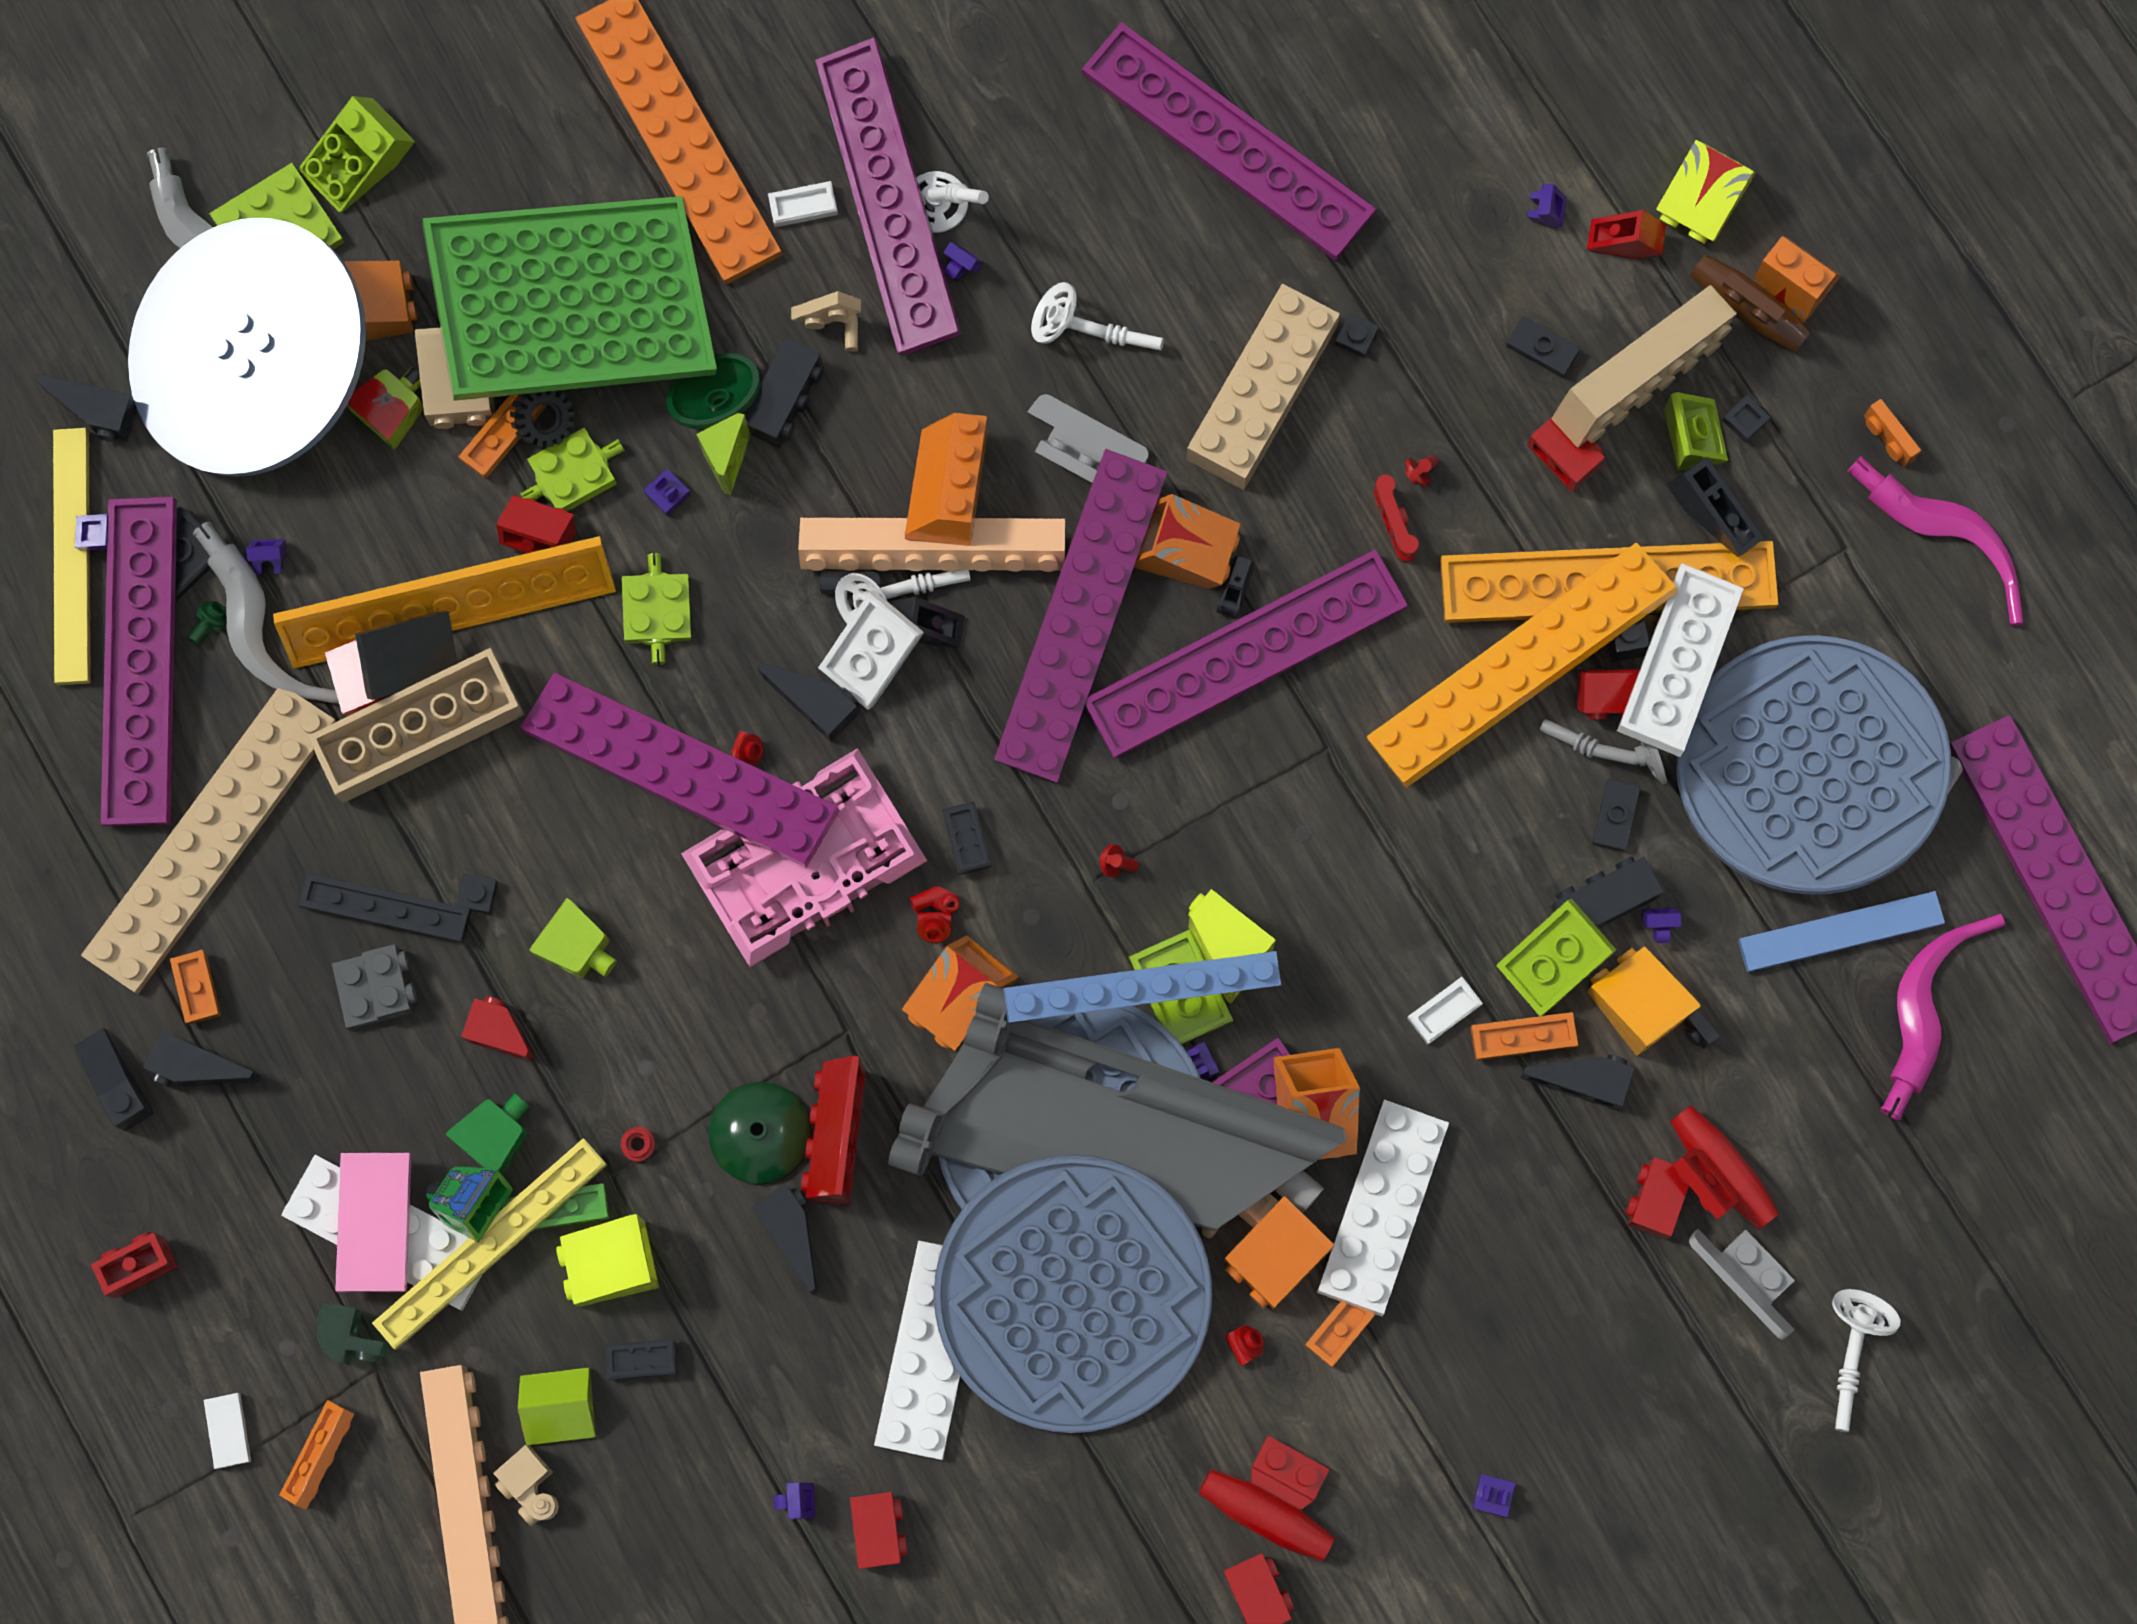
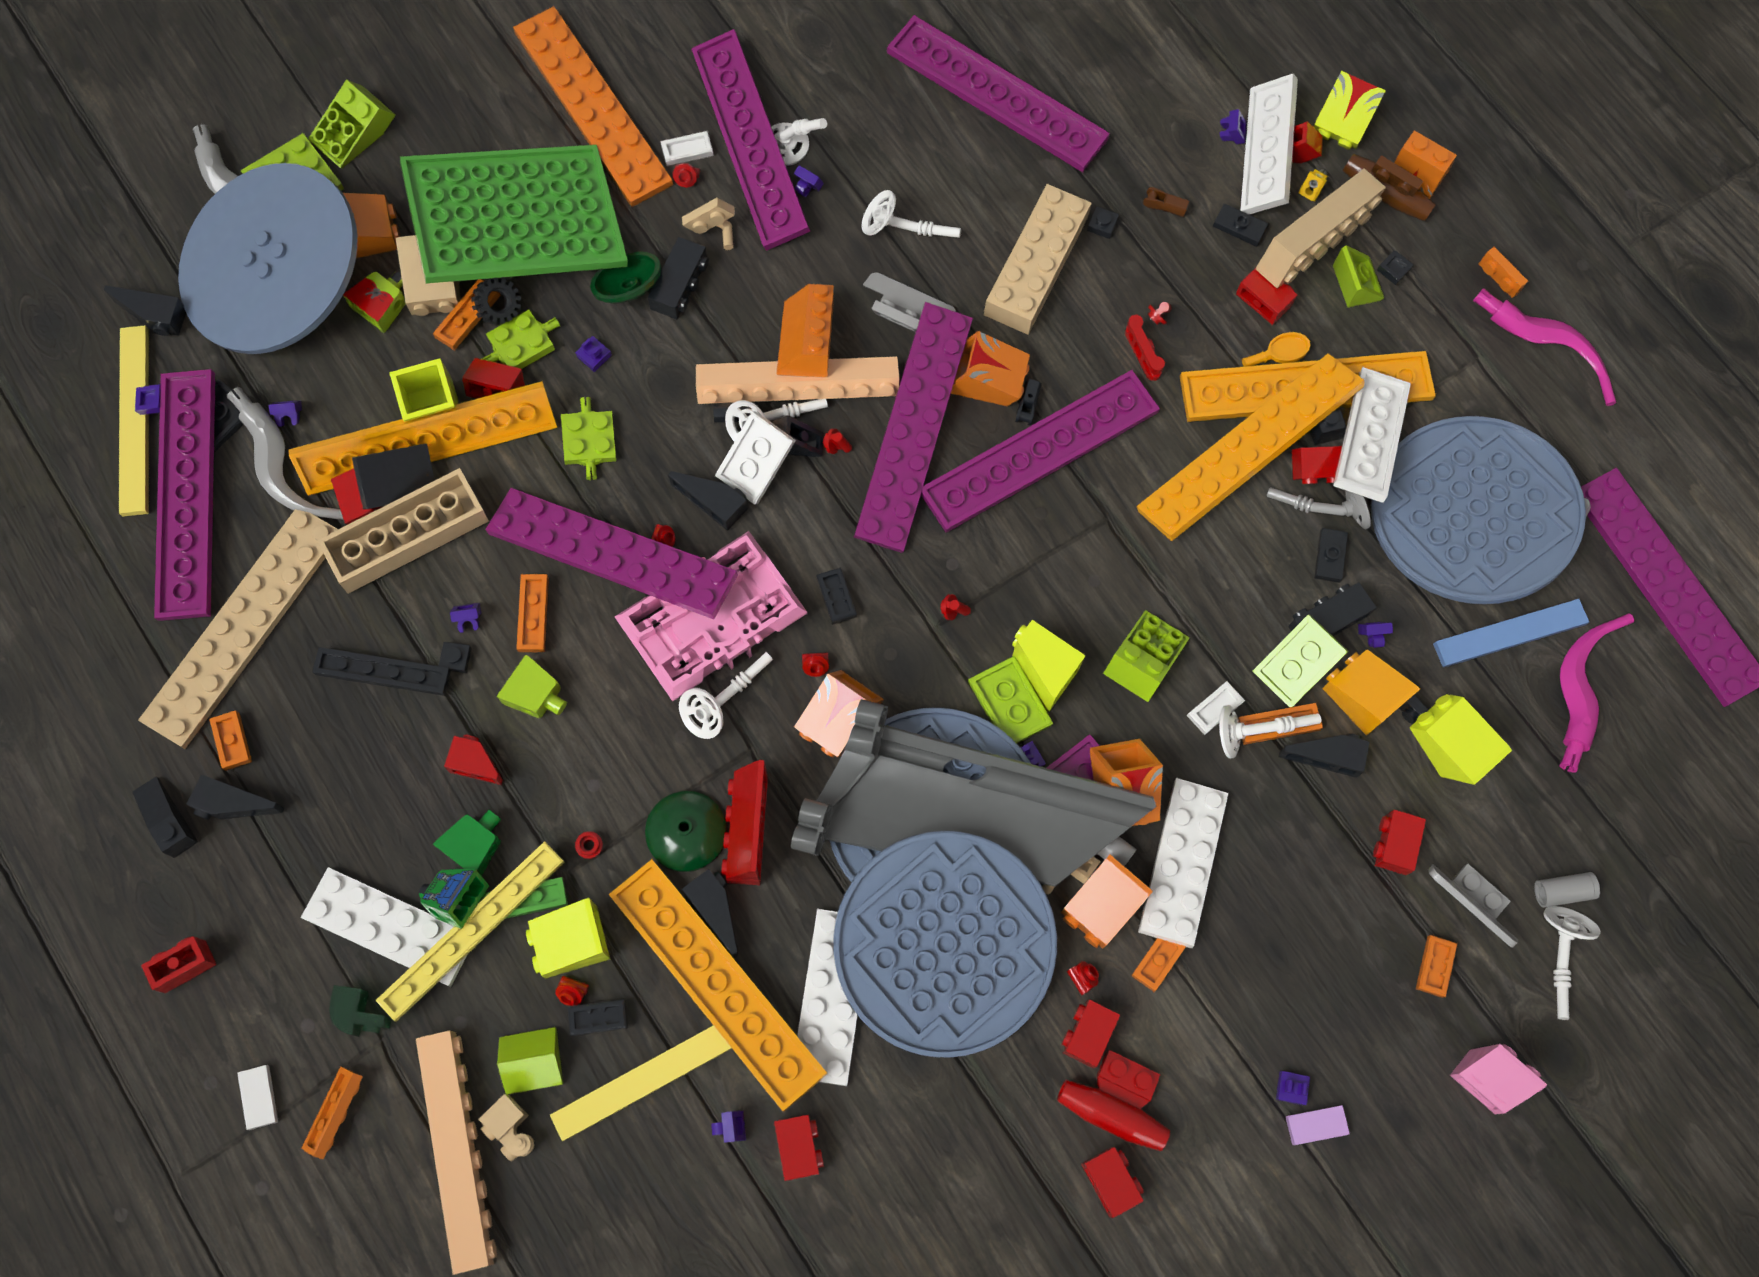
camera: 10 degrees left, 5 degrees down
dark green plate [187,601,227,646] -> none
dark grey plate [332,944,417,1030] -> none
bright pink tile [335,1153,412,1292] -> none
lime slope [696,413,751,495] -> none
red arm [909,886,960,913] -> none
medium blue plate [1003,951,1281,1023] -> none
black slope [1666,457,1764,557] -> none
red plate [1670,1105,1780,1230] -> none
none -> neon yellow slope [389,358,459,422]
none -> dark purple tile [450,603,481,633]
none -> orange plate [517,574,549,652]
none -> light yellow tile [550,1025,732,1141]
none -> red plate [555,976,589,1006]
none -> light orange plate [609,859,828,1112]
none -> red plate [673,163,700,188]
none -> white dish [679,652,773,739]
none -> red plate [823,428,852,454]
none -> red brick [1061,1000,1120,1069]
none -> lime slope [1103,610,1190,702]
none -> reddish brown bar [1143,187,1189,217]
none -> white dish [1220,705,1321,758]
none -> white plate [1241,74,1298,215]
none -> light orange piece [1242,332,1310,367]
none -> lavender tile [1285,1106,1350,1145]
none -> yellow piece [1298,169,1328,202]
none -> neon yellow slope [1409,694,1512,785]
none -> orange plate [1416,935,1458,998]
none -> bright pink slope [1450,1044,1547,1114]
none -> light grey pin [1534,872,1600,908]

